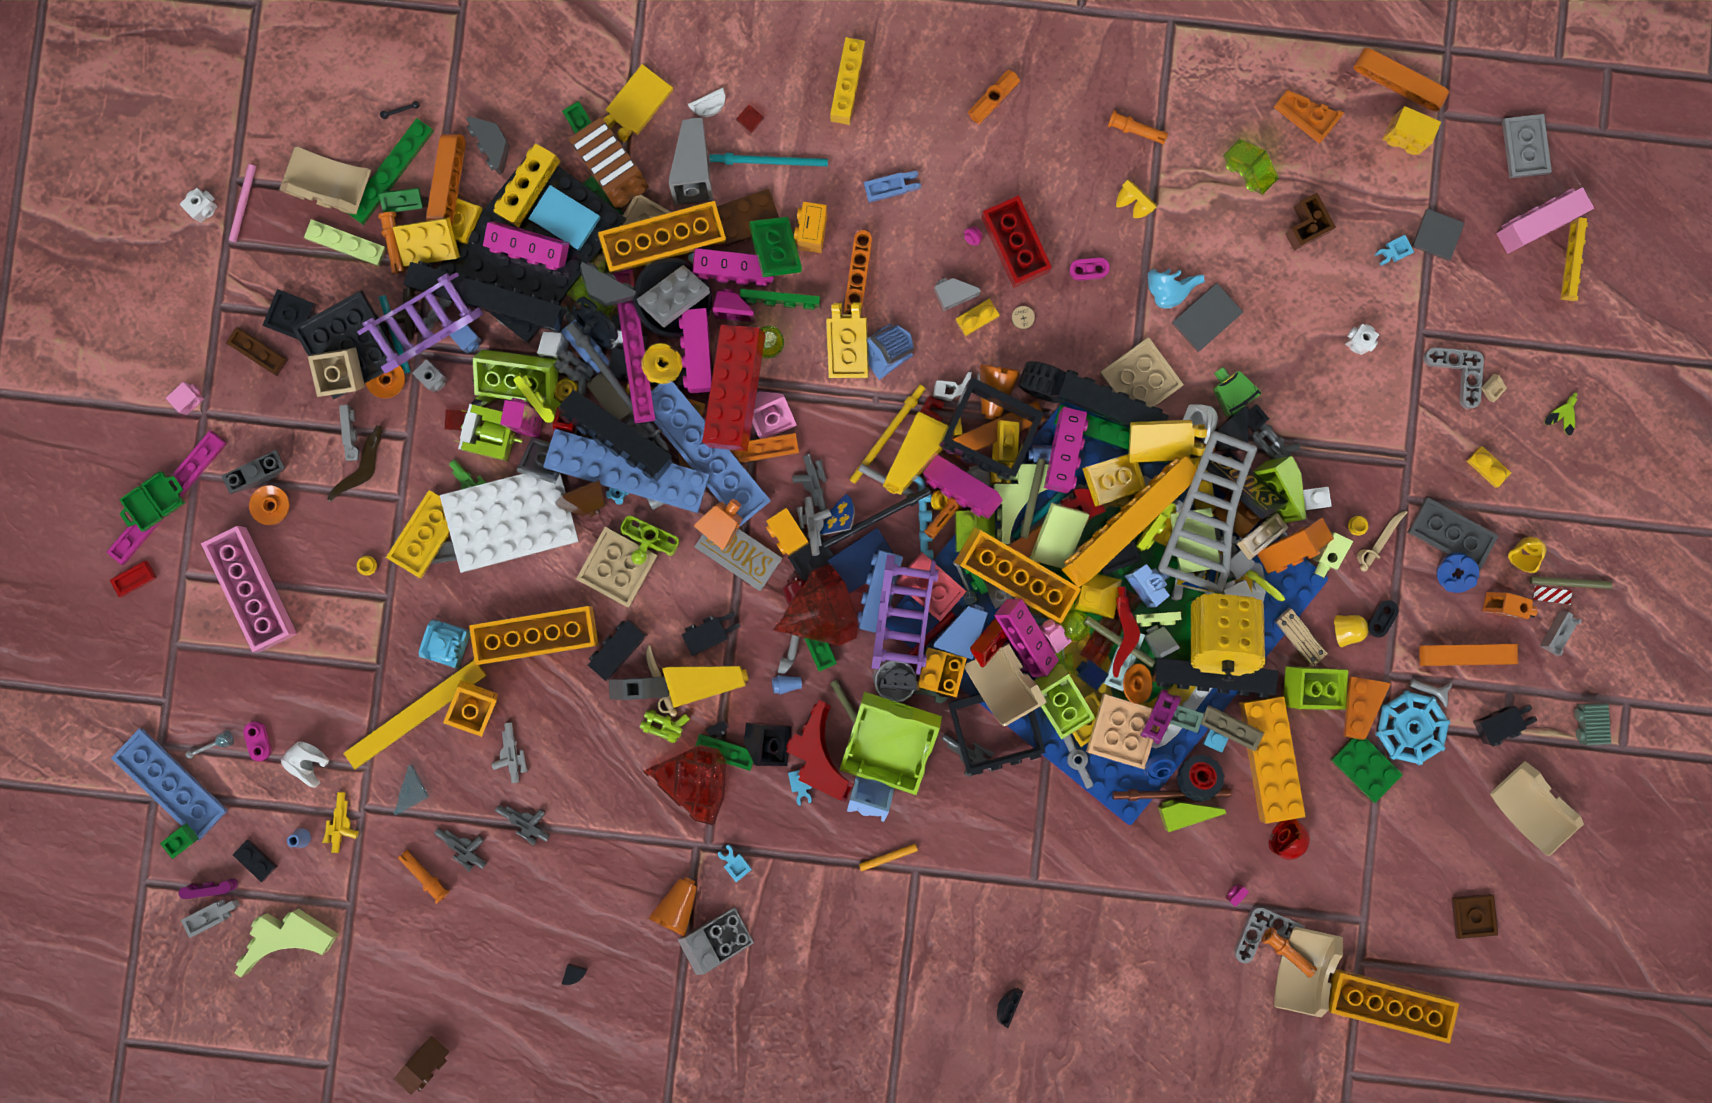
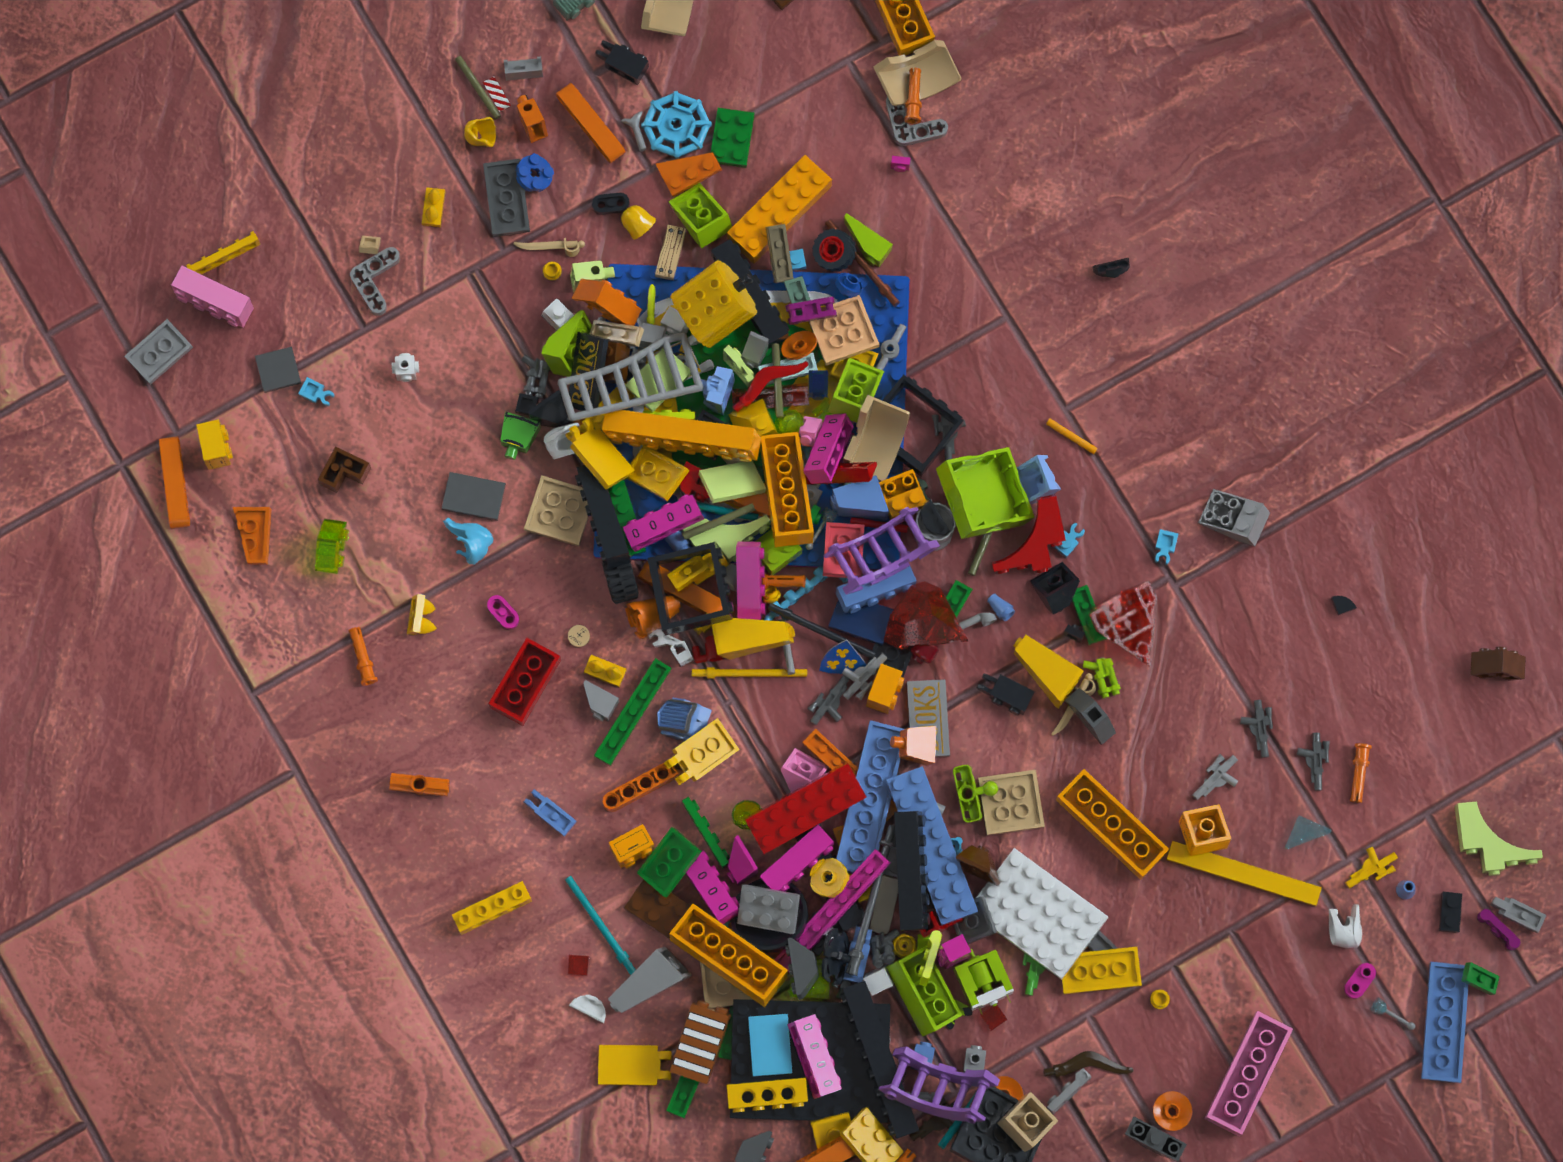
camera: 130 degrees left, 10 degrees down
medium azure brick [419,619,470,669] -> none
black brick [588,620,648,681] -> none
orange cone [648,877,697,936] -> none
dark pink plate [964,226,983,245] -> none
red cylinder [1268,819,1310,860] -> none
lime piece [1544,392,1578,436] -> none
none -> green plate [594,658,672,766]

